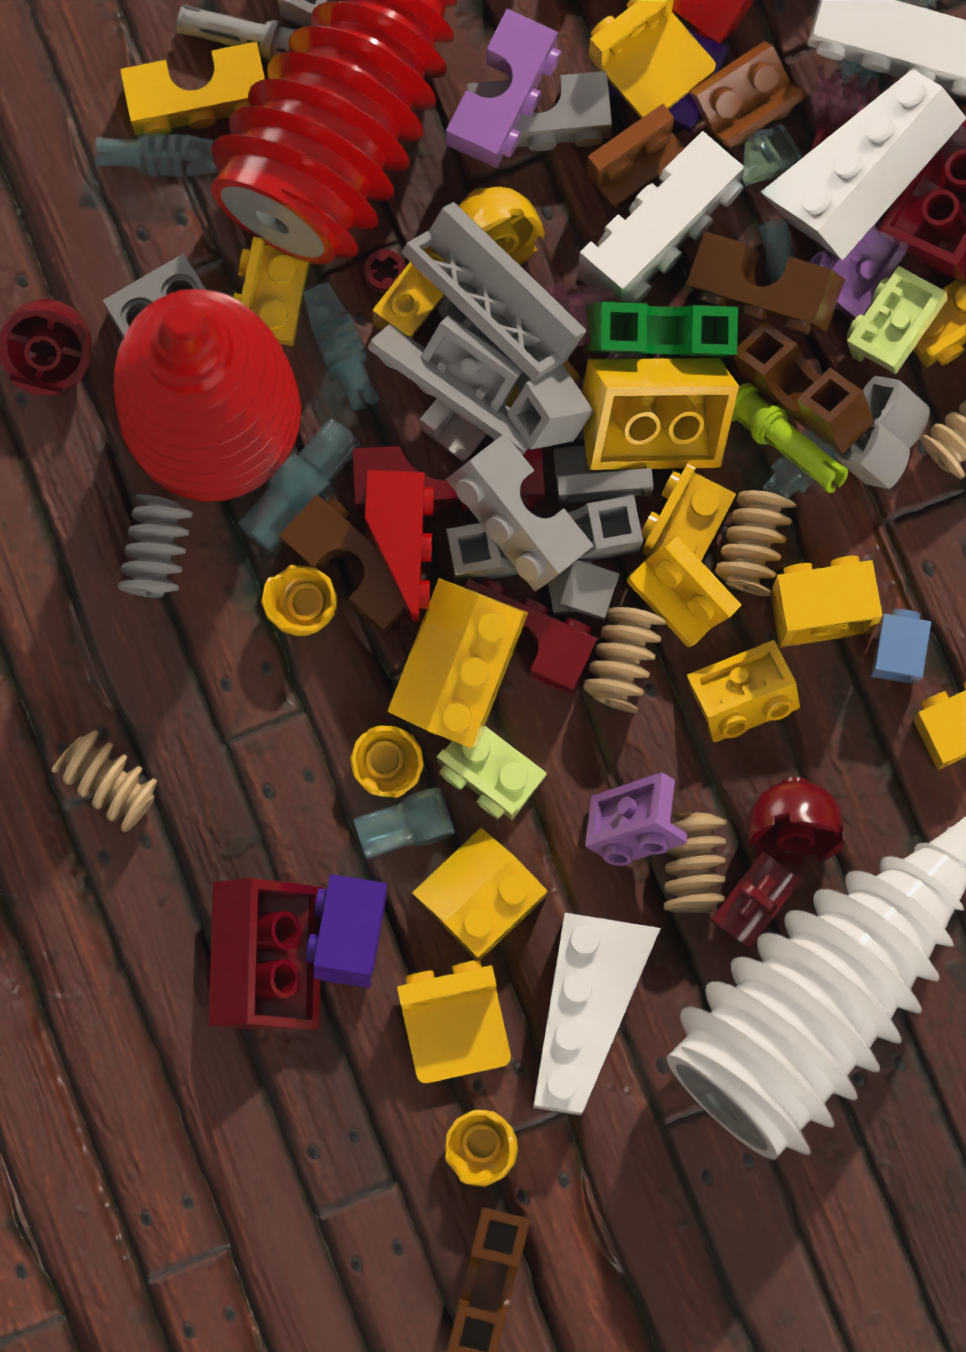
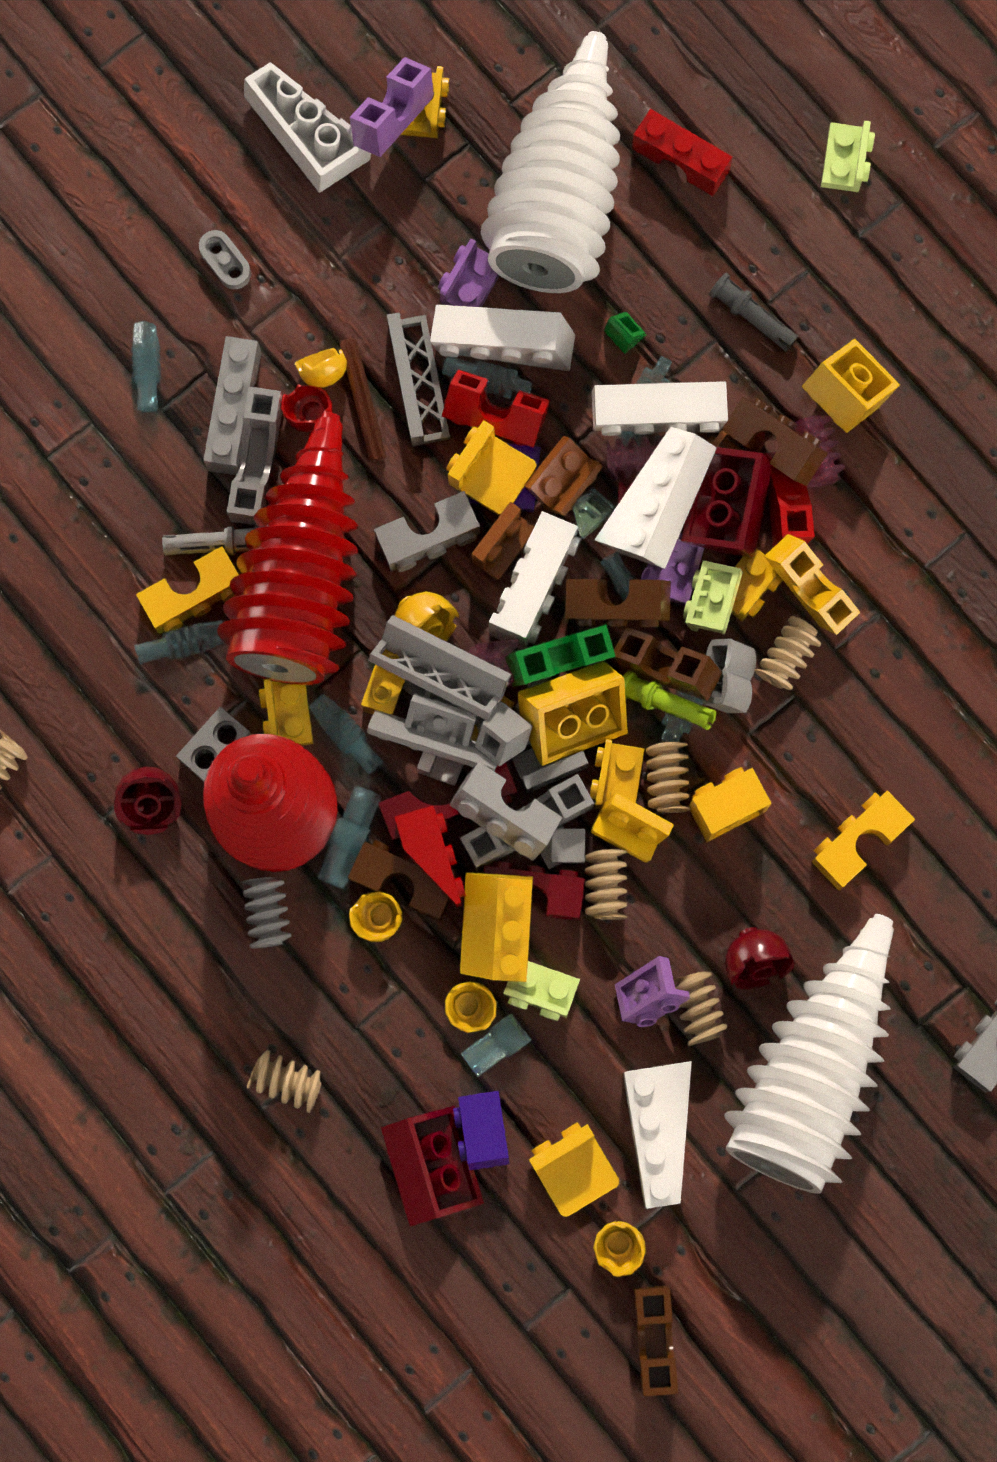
camera: 15 degrees left, 0 degrees up
dark red bush [364,249,405,294] -> none
yellow slope [412,828,548,960] -> none
medium lavender arch [446,9,562,168] -> none
yellow bracket [687,640,800,742] -> none
dark red hips [711,851,802,949] -> none
medium blue brick [870,609,931,685] -> none

